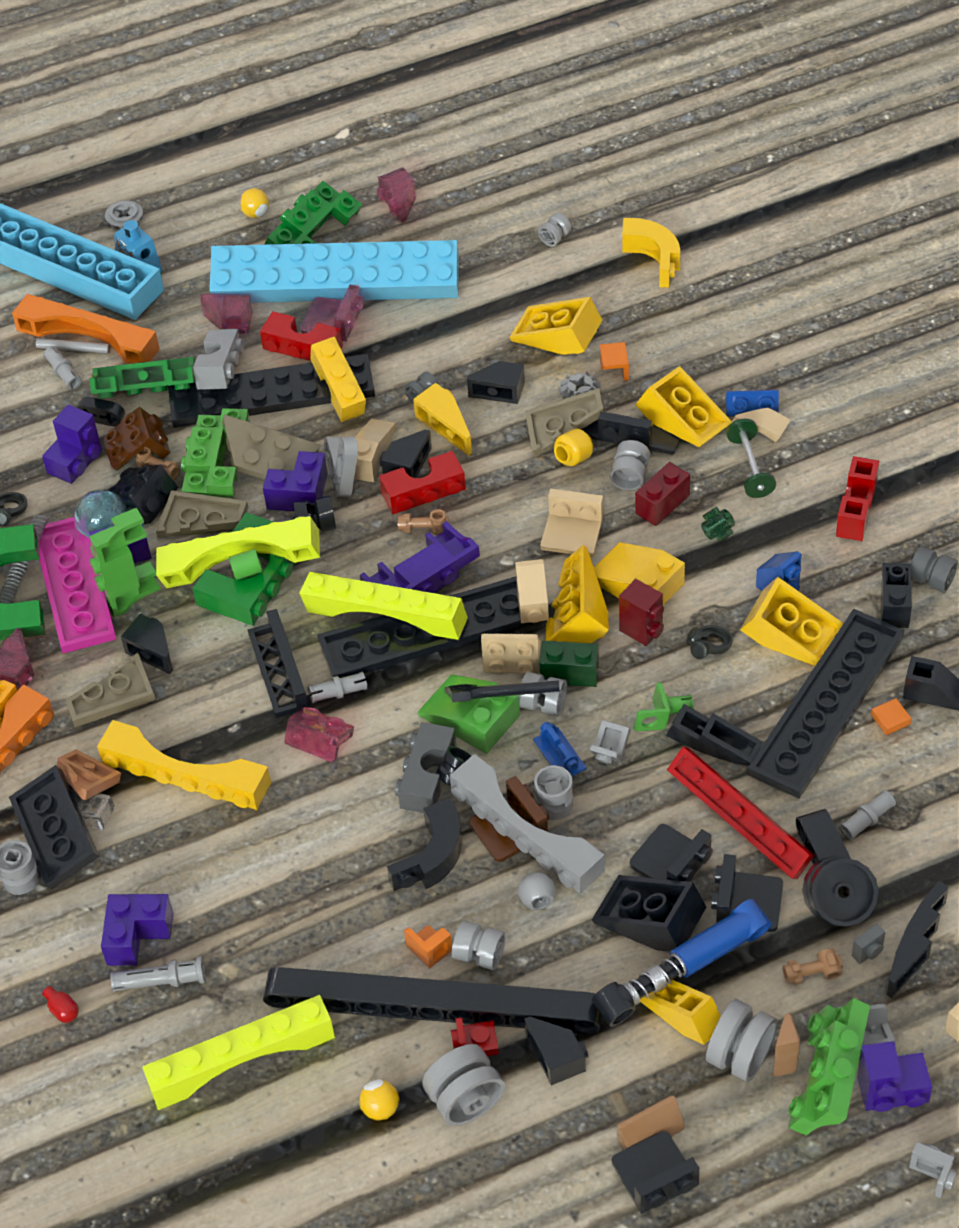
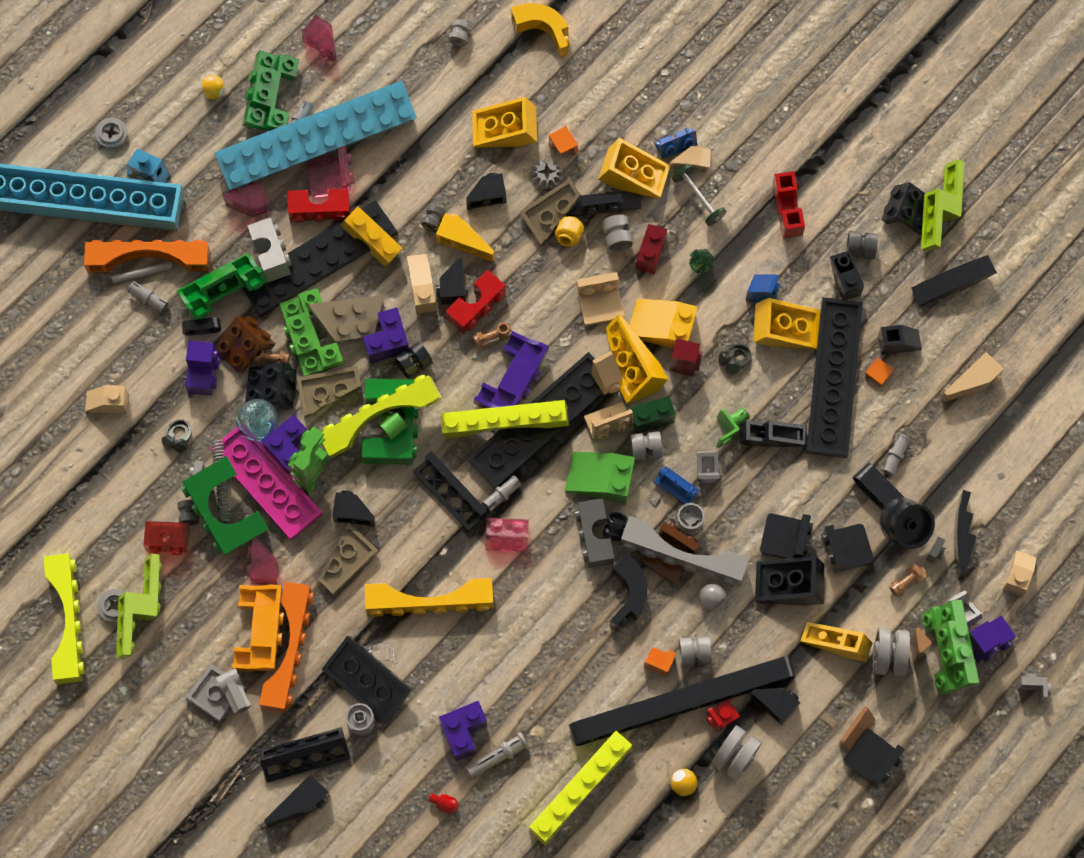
camera: 30 degrees left, 20 degrees up
nougat wing [57,749,121,800] -> none
light grey beam [324,436,358,498] -> none
black piece [445,680,560,702] -> none
piece [592,899,772,1027] -> none
red plate [667,747,815,879] -> none

